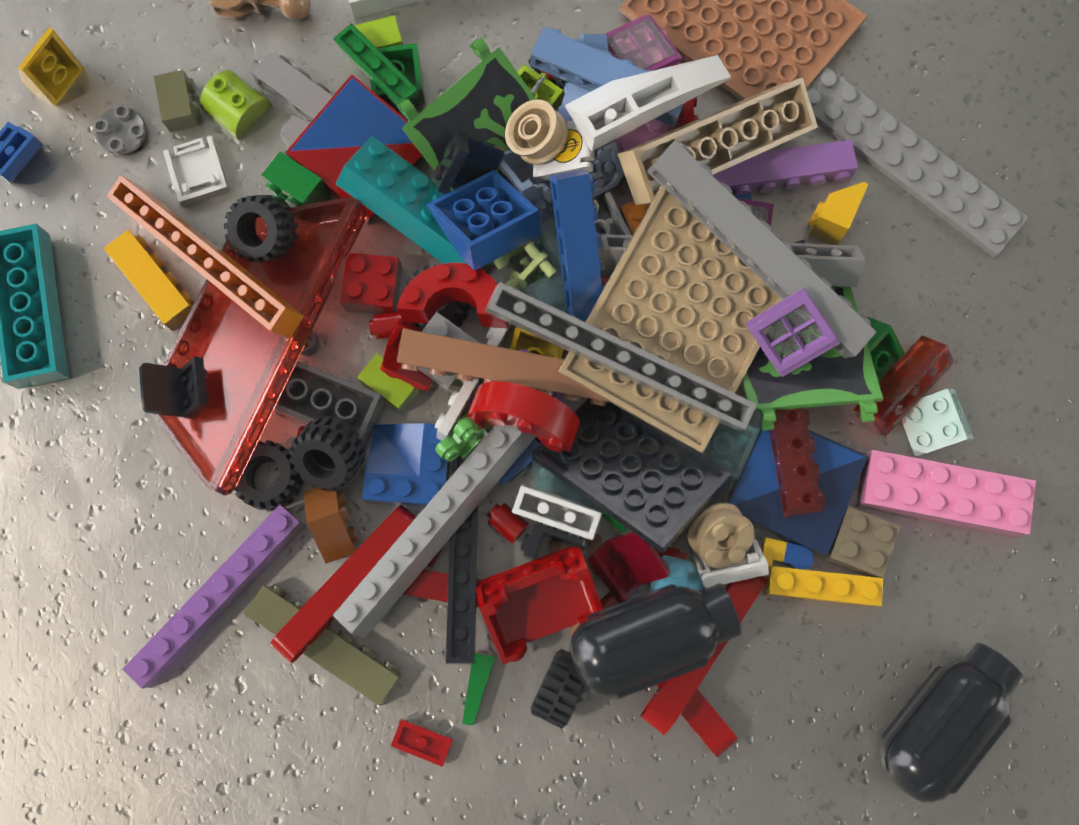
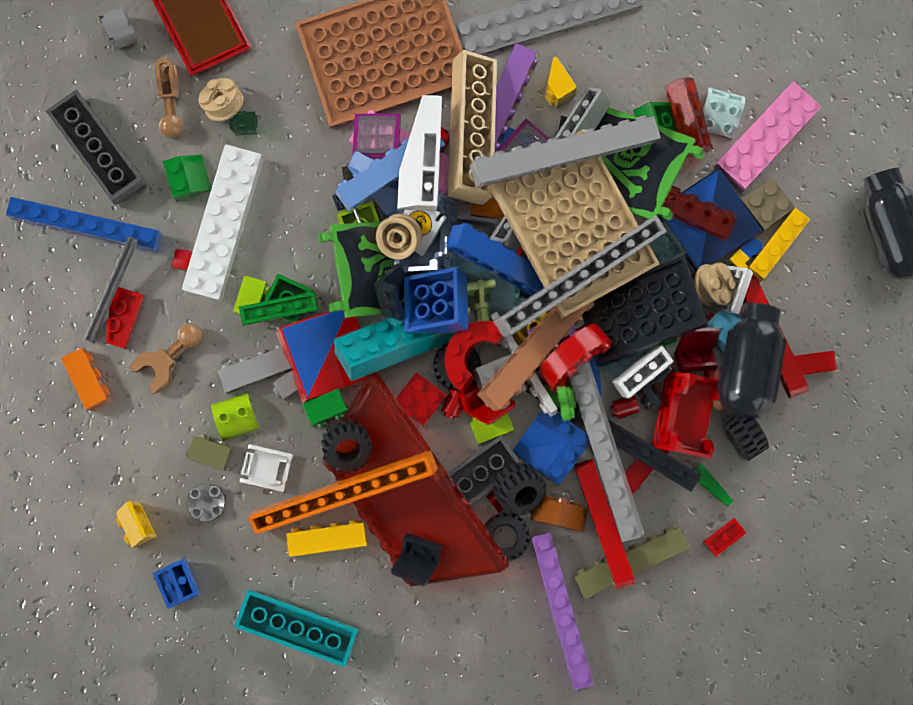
camera: 60 degrees left, 5 degrees up
medium lavender piece [746,287,840,377] -> none

